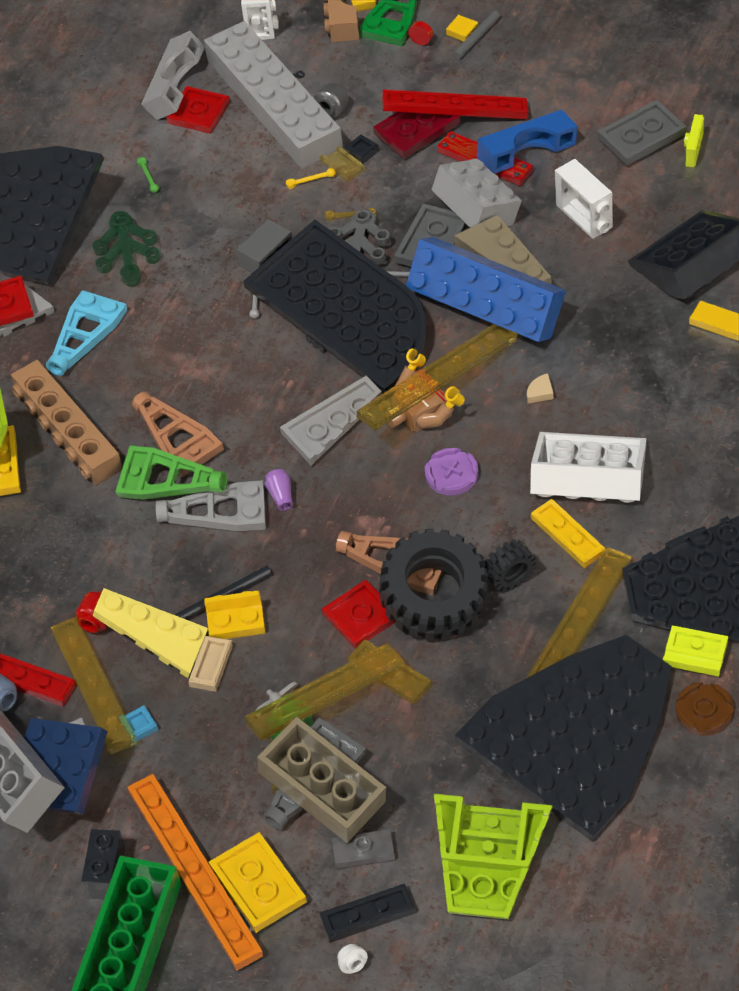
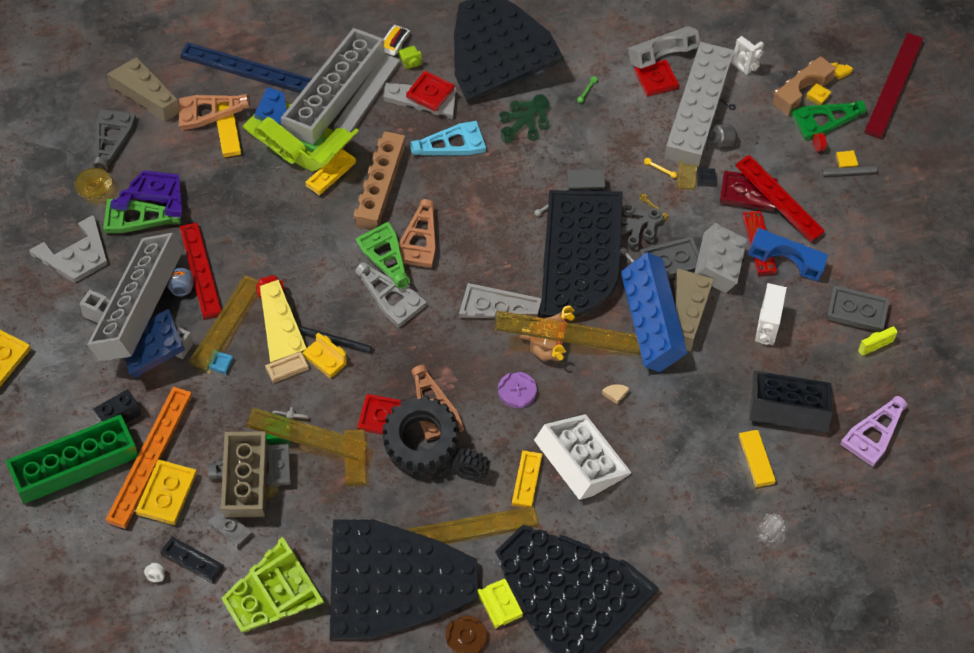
camera: 40 degrees right, 5 degrees up
medium lavender cone [264,469,293,511] -> none

